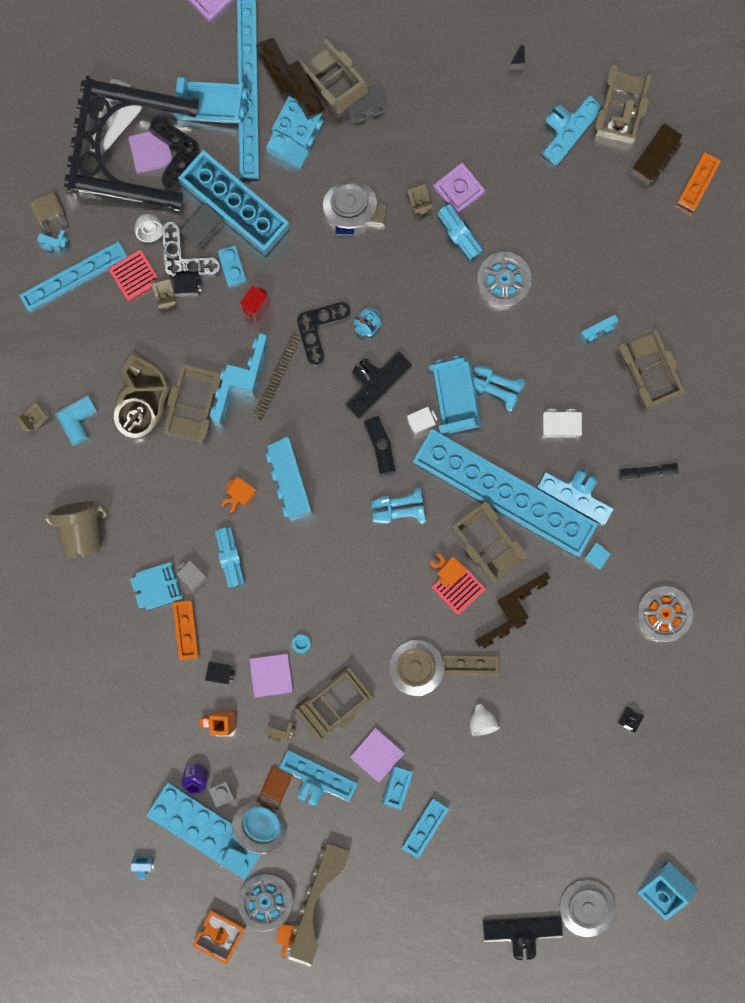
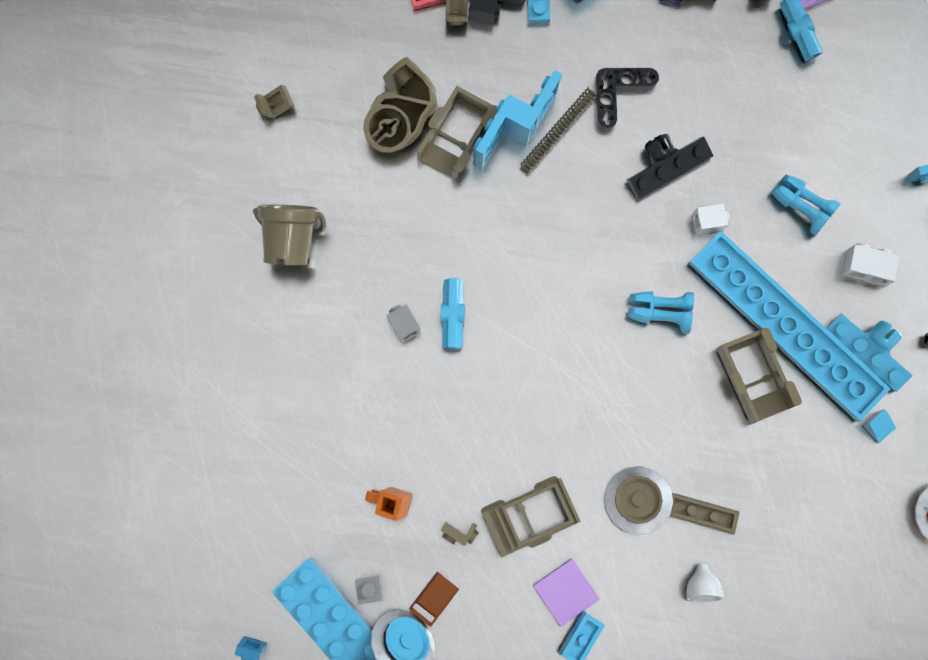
camera: 10 degrees right, 5 degrees down
medium azure brick [54,395,97,447] -> none
medium azure plate [130,562,184,610] -> none
orange plate [172,600,199,660] -> none
dark purple head [182,764,208,794] -> none
black brick [205,661,235,685] -> none
orange brick [221,477,257,513] -> none
red brick [239,285,270,322] -> none
lavender tile [249,654,293,697] -> none
medium azure slope [265,437,312,521] -> none
medium azure plate [279,750,358,806] -> none
medium azure tile [291,634,311,653] -> none
medium azure head [354,308,382,336] -> none
black piece [363,416,396,475] -> none
medium azure panel [429,355,482,434] -> none
orange brick [429,553,467,588] -> none
coral tile [431,561,486,615] -> none
dark brown bracket [475,572,550,648] -> none
flat silver piece [477,252,532,306] -> none
black tile [617,707,644,733] -> none

